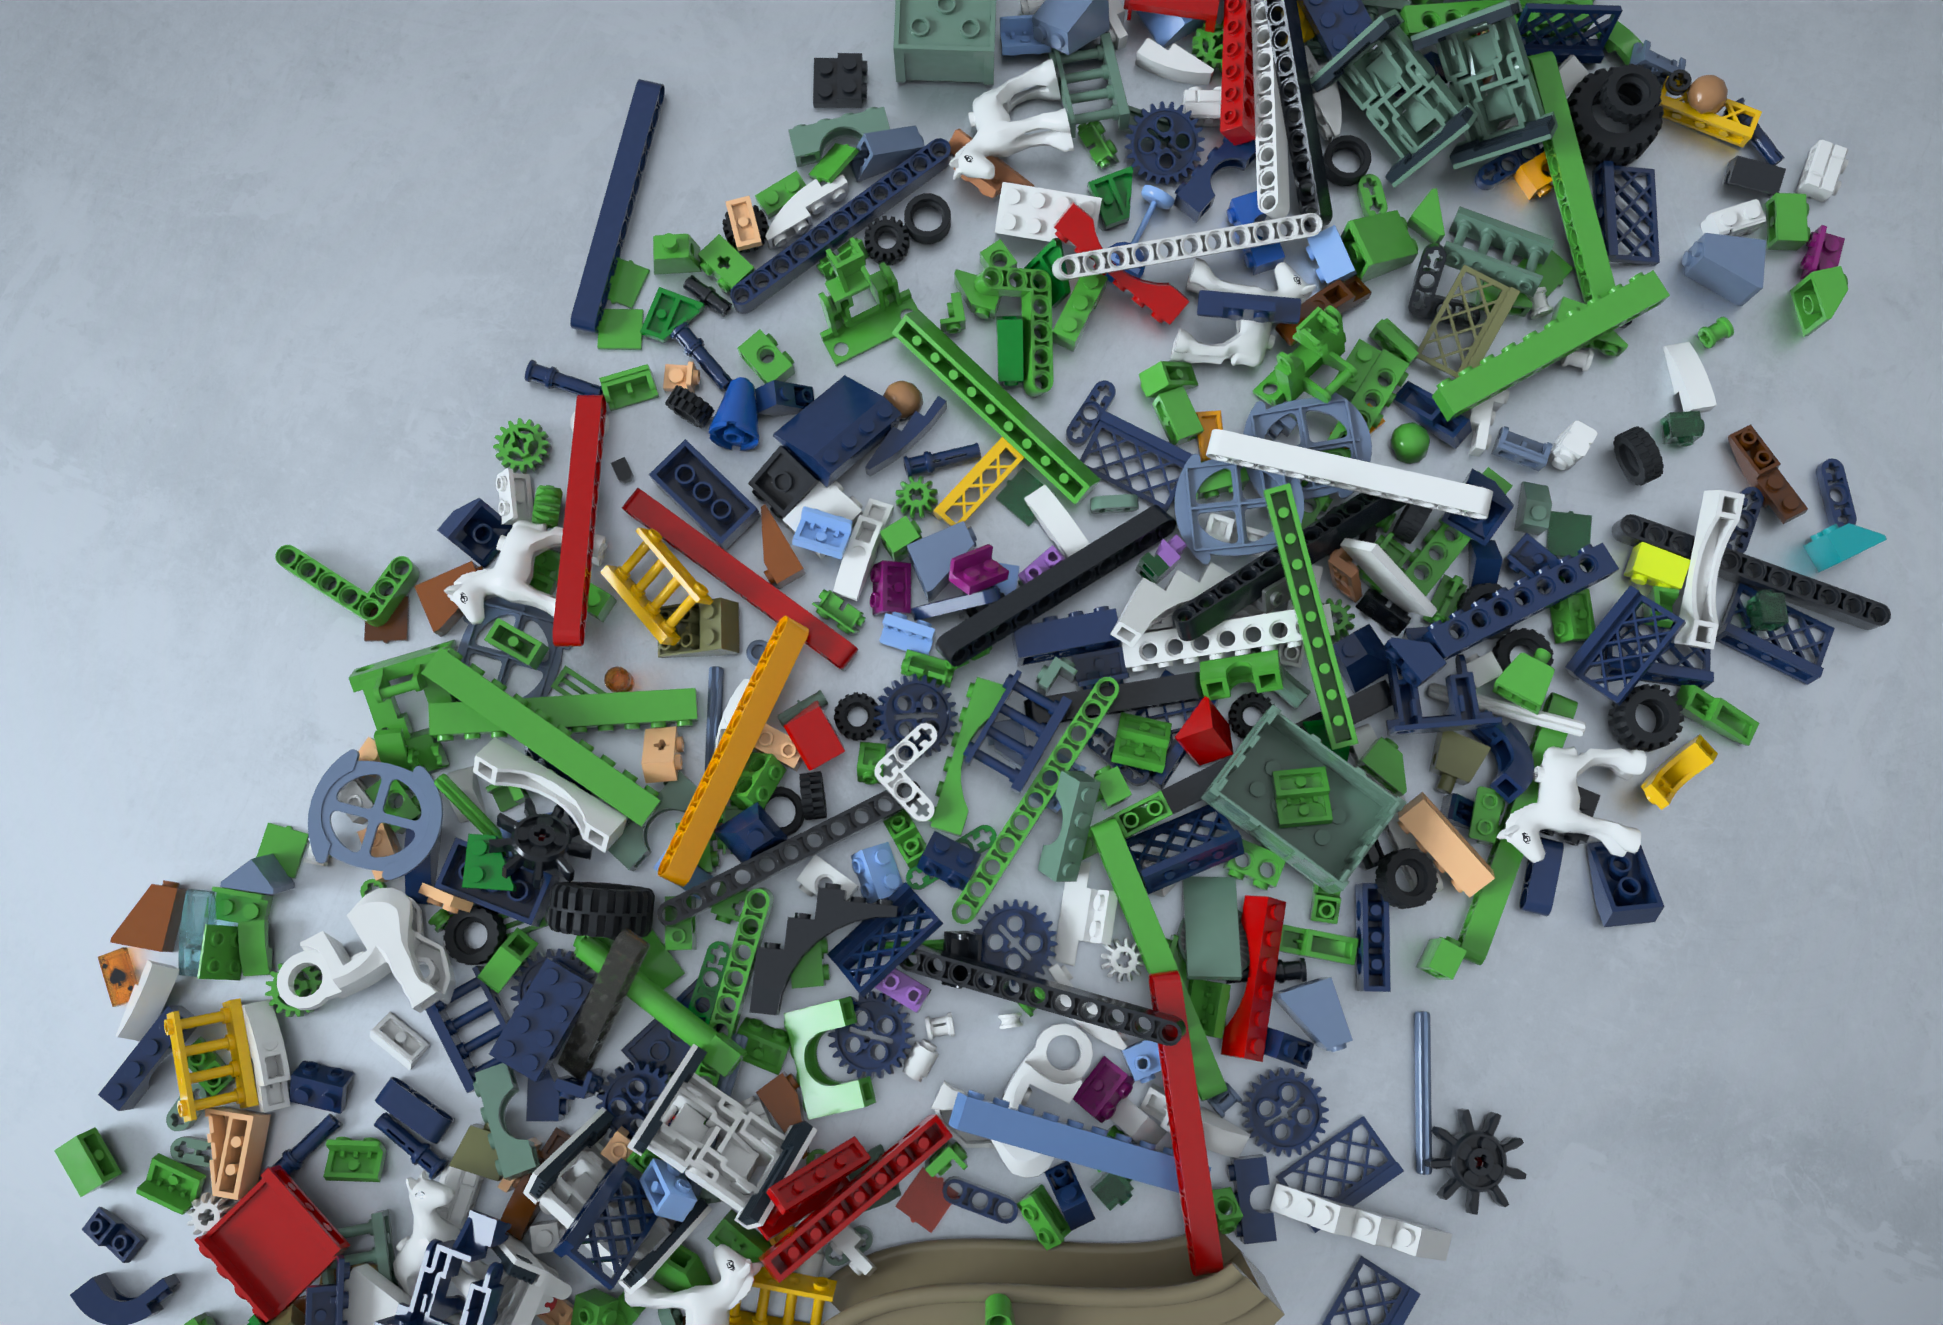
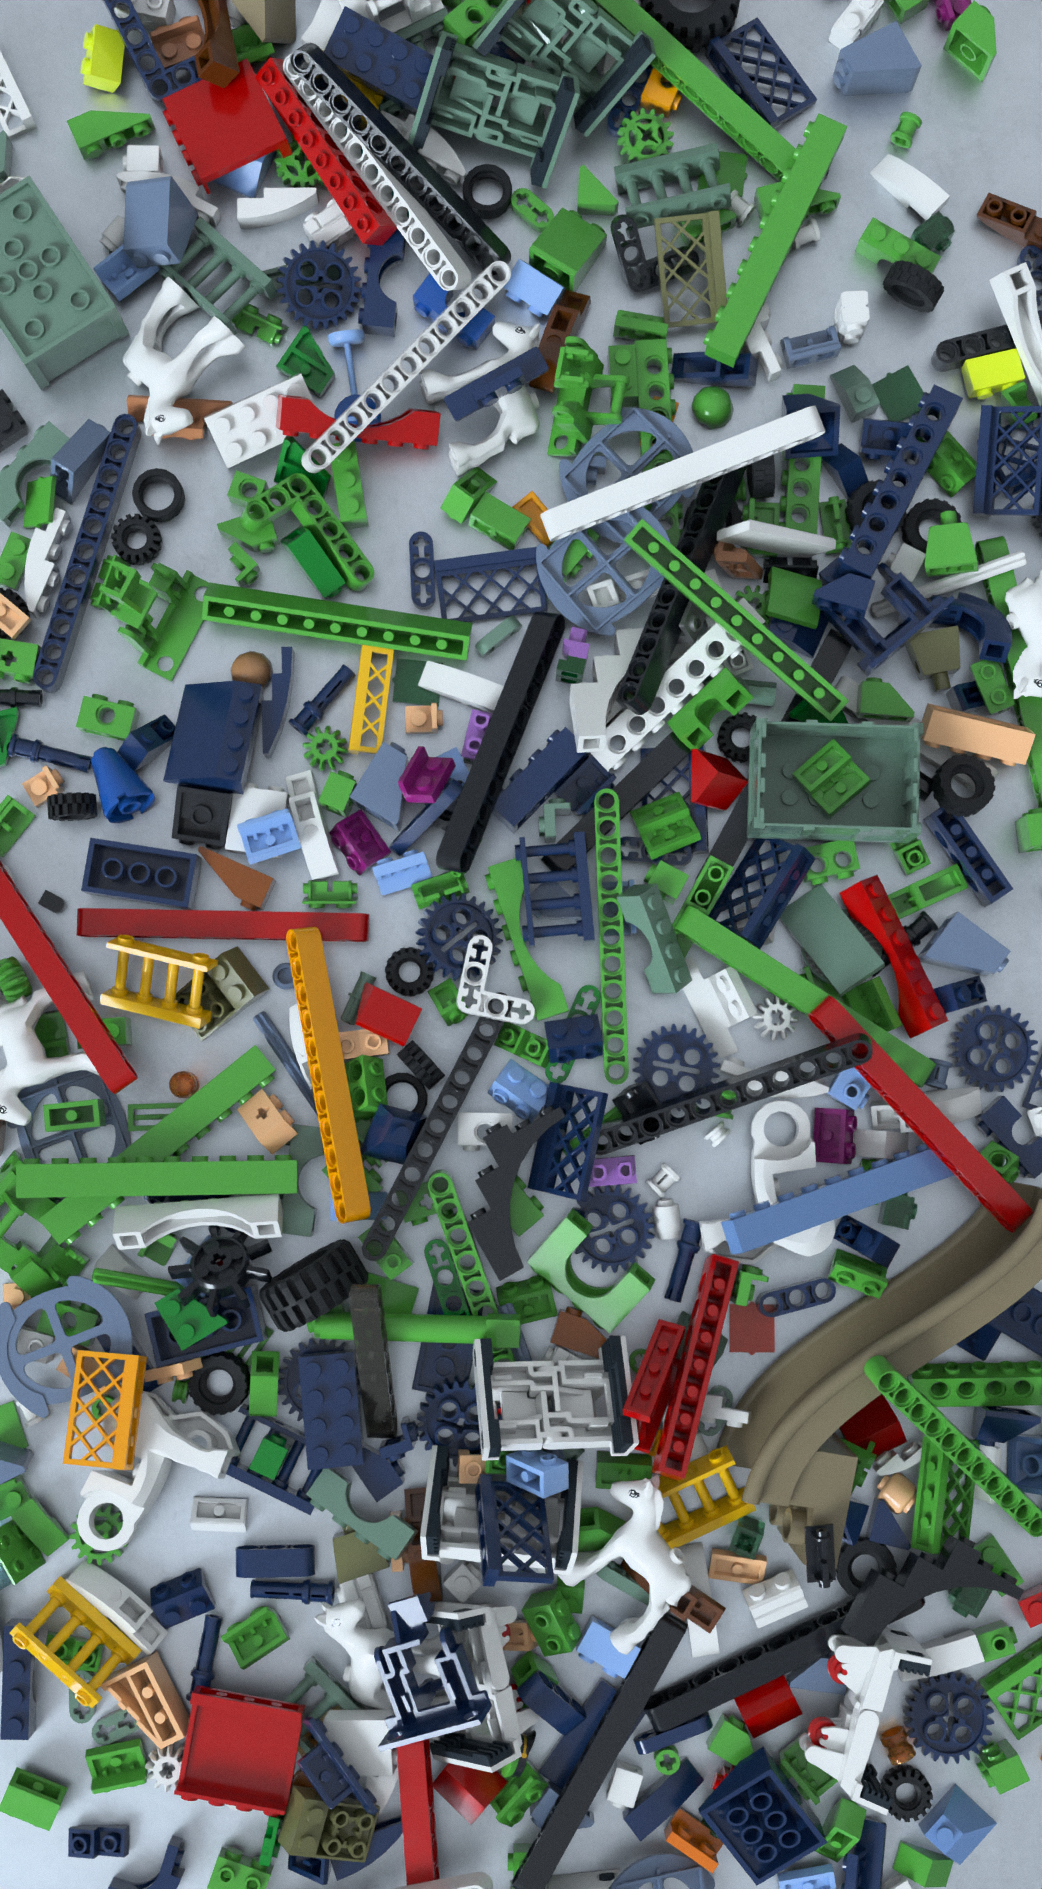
camera: 35 degrees left, 5 degrees up
none -> light orange fence [63,1350,147,1470]
none -> green brick [249,1433,291,1480]
none -> light nougat bracket [405,703,443,734]
none -> bright green gear [617,108,674,163]
none -> dark blue pin [664,1218,701,1303]
none -> bright green slope [765,566,822,629]
none -> bright green arch [855,217,941,274]

